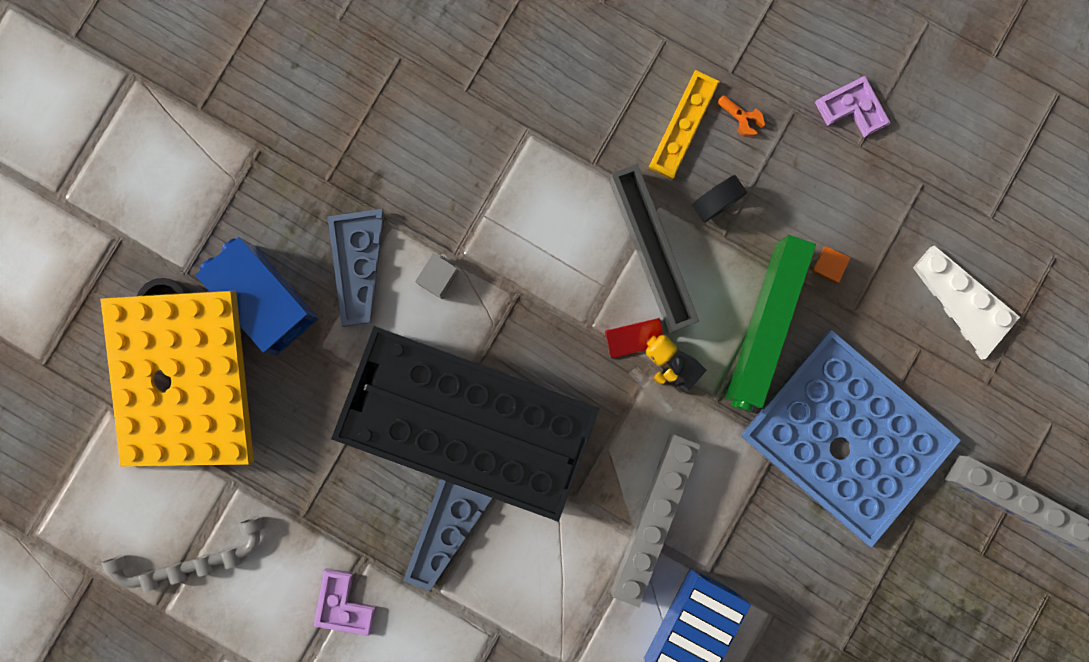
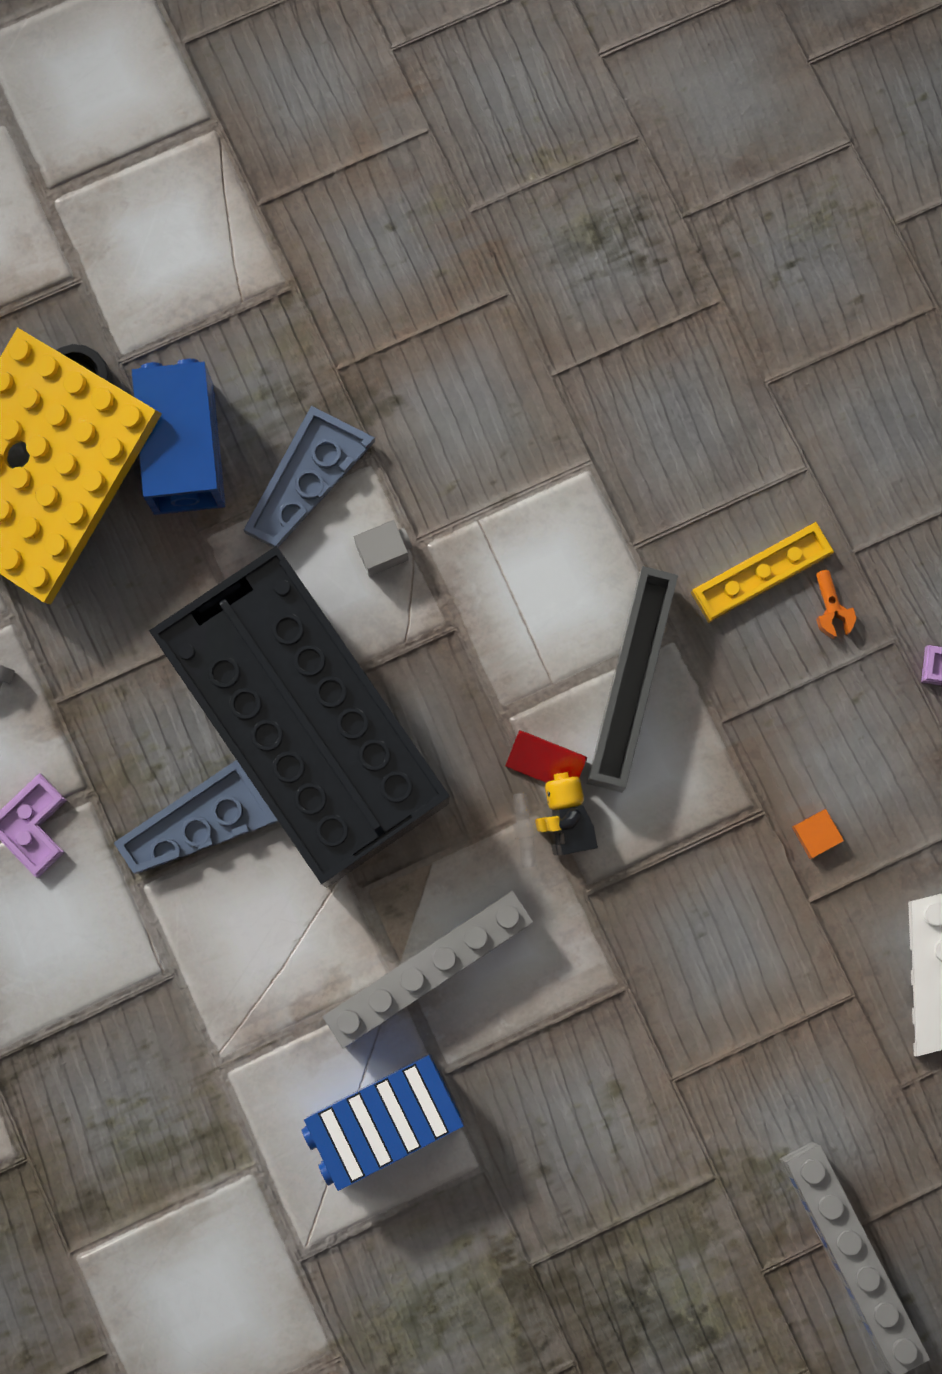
camera: 35 degrees right, 5 degrees down
black tyre [692,175,747,223] -> none
green brick [725,235,816,411] -> none
medium blue plate [740,330,961,548] -> none

